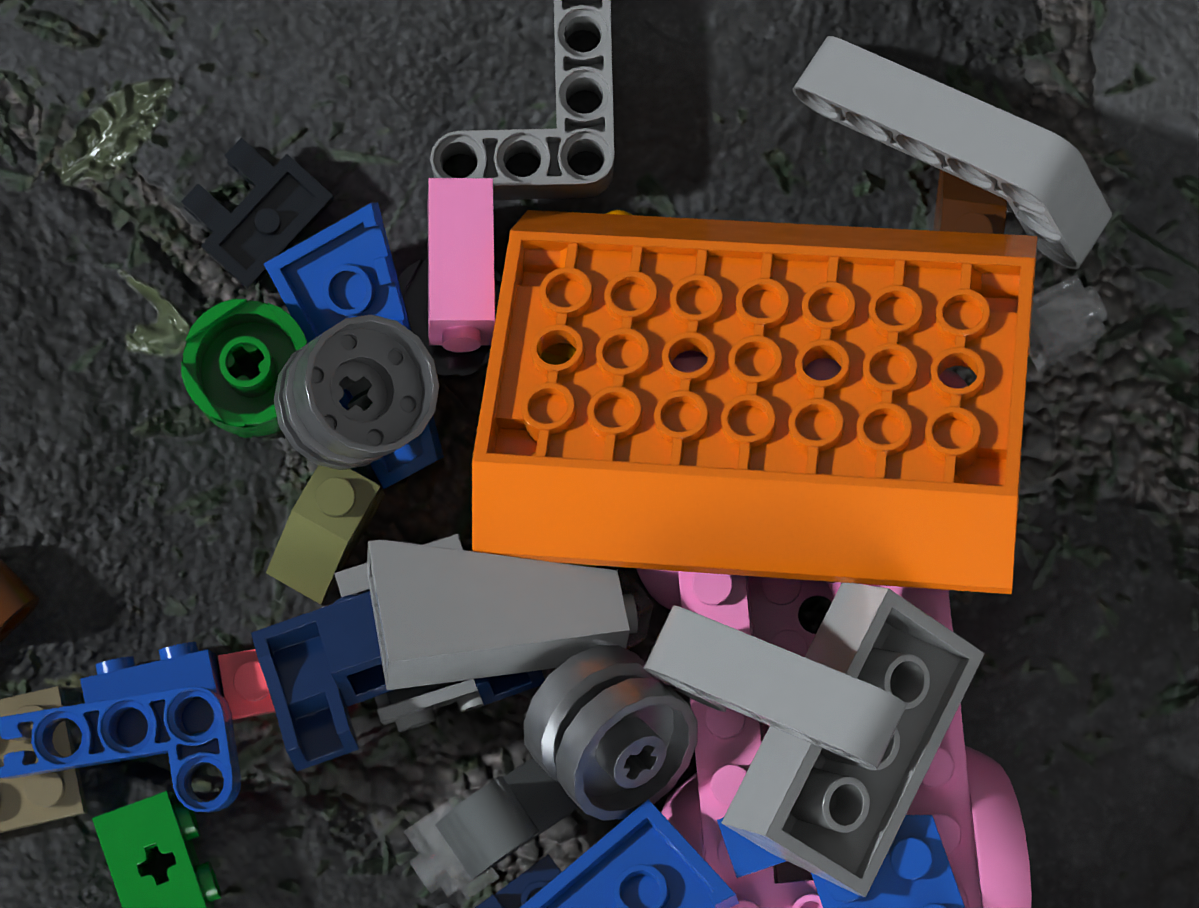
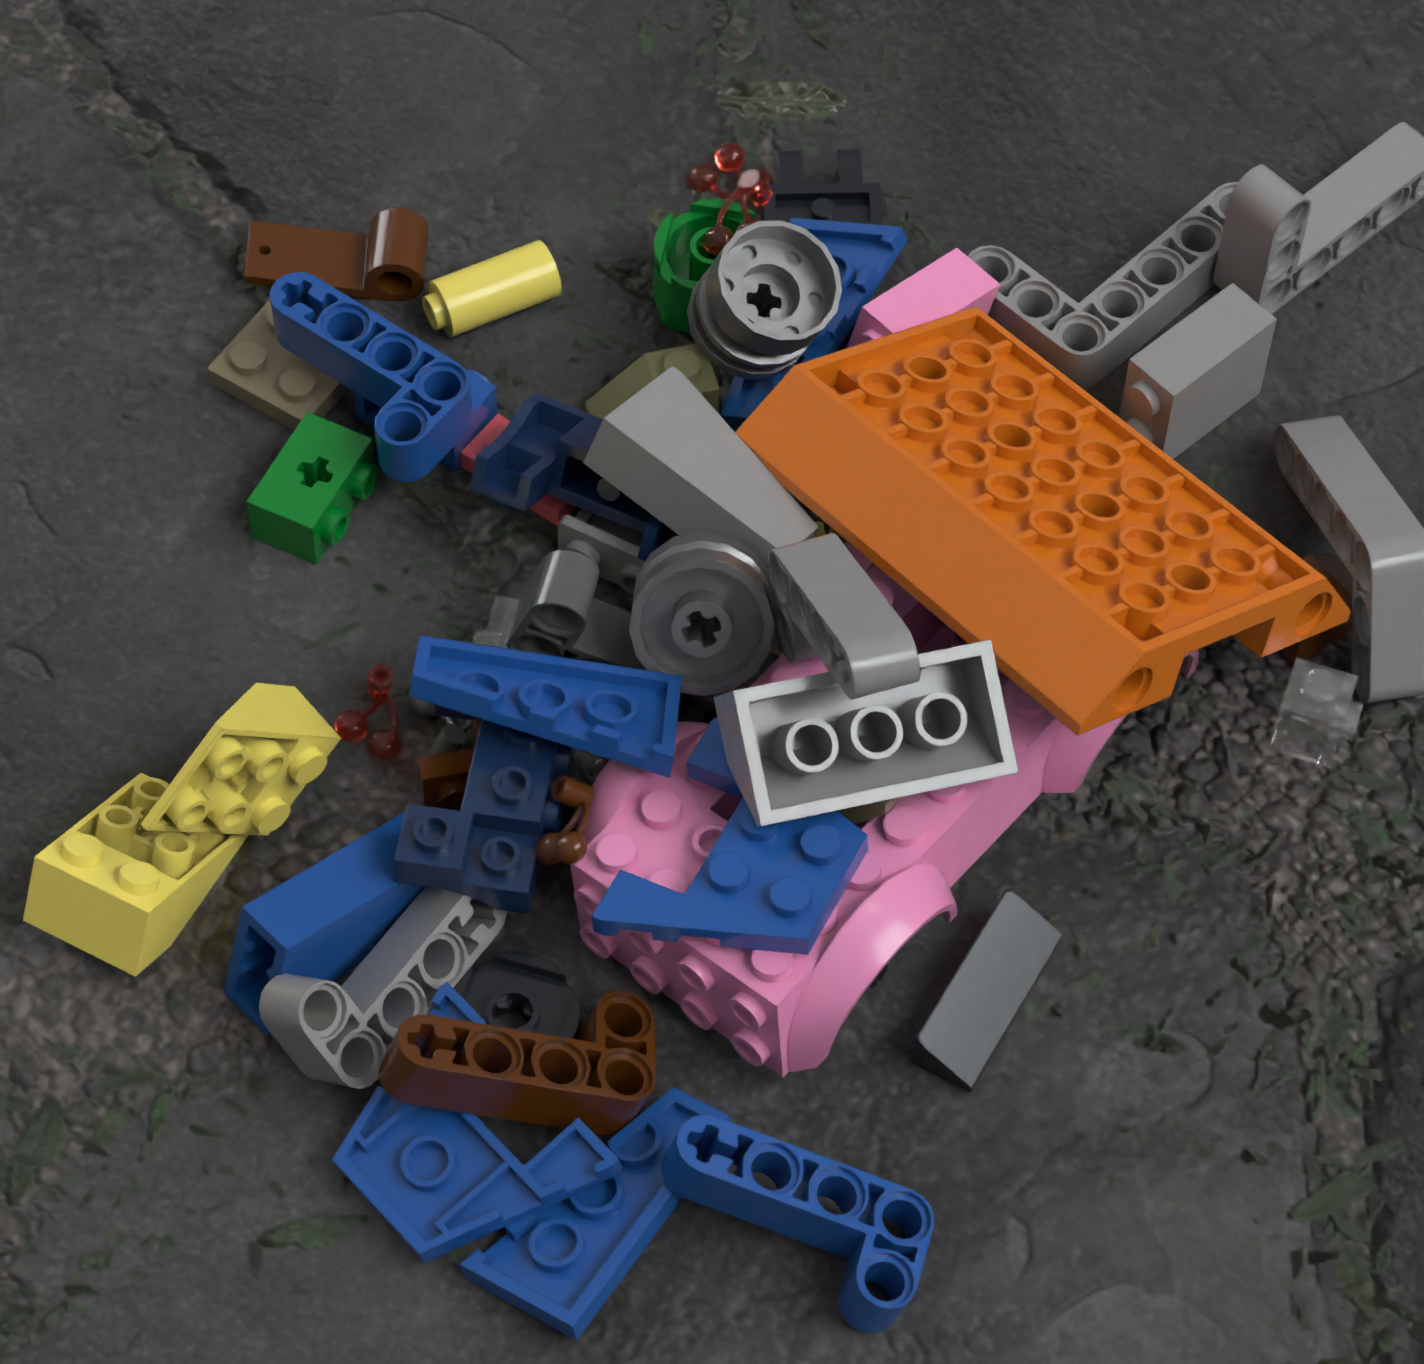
camera: 45 degrees right, 25 degrees down
none -> light yellow brick [422,240,562,337]
none -> clear red piece [688,143,774,205]
none -> clear red piece [703,169,773,255]
none -> slope [911,889,1063,1092]
none -> light grey brick [1119,283,1277,459]

